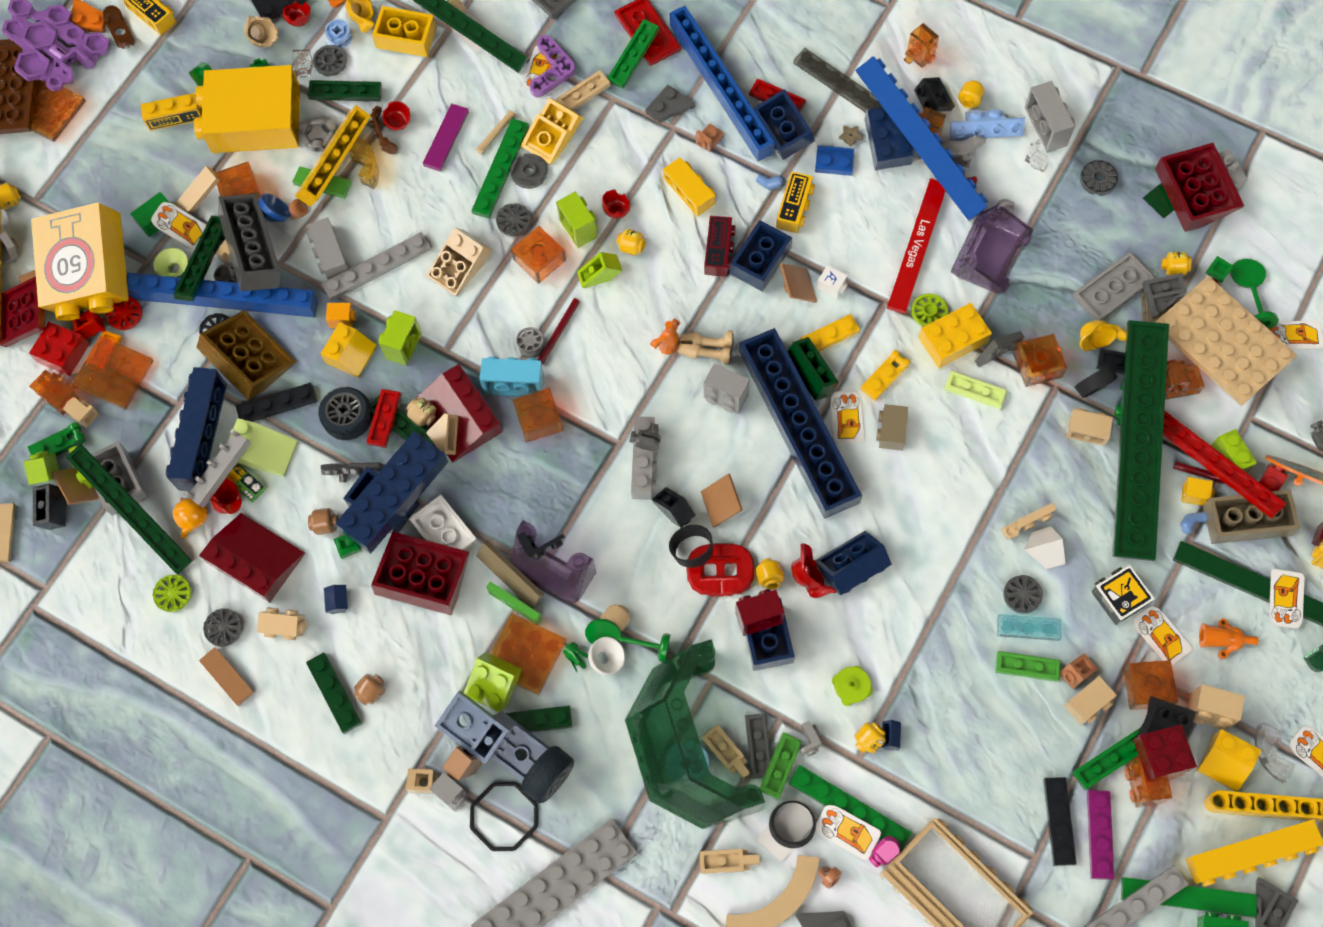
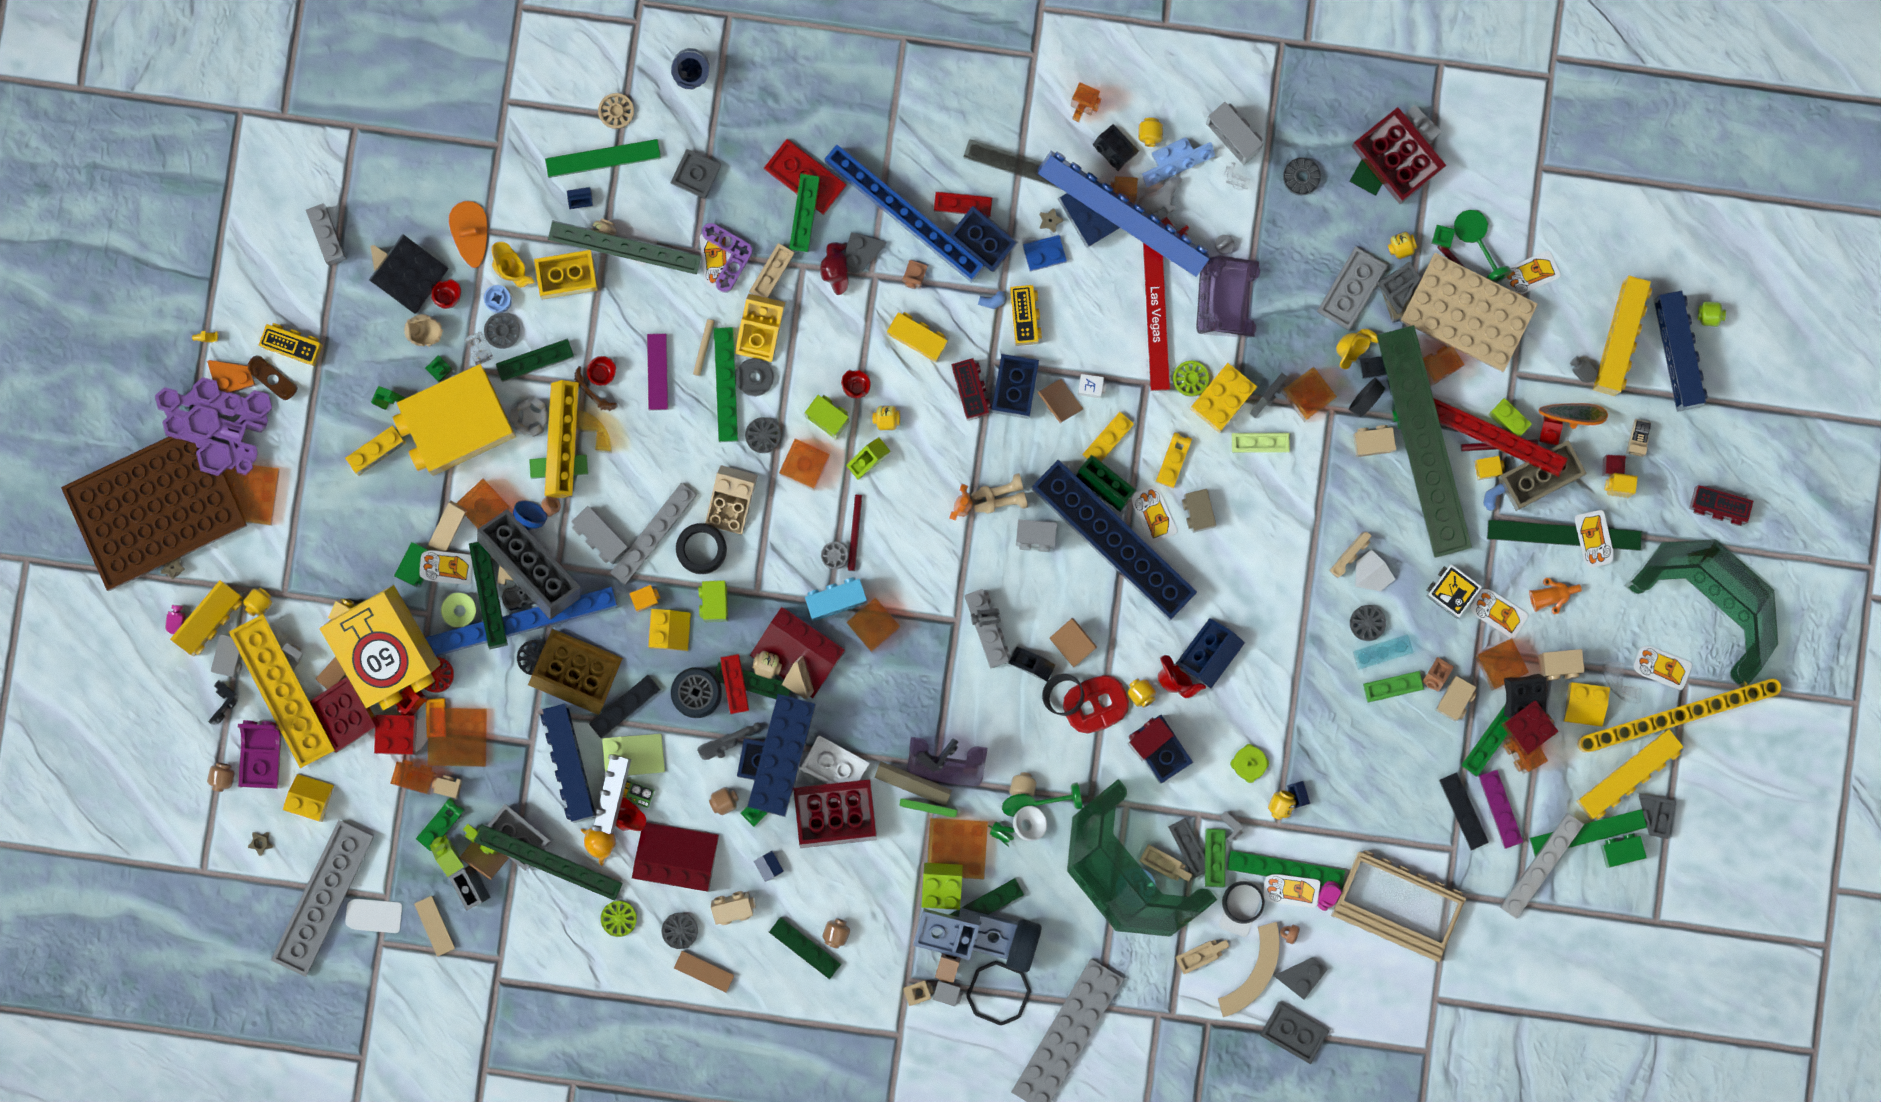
camera: 25 degrees left, 15 degrees up
none -> black tyre [676,523,727,574]
none -> dark red hair [820,242,849,295]

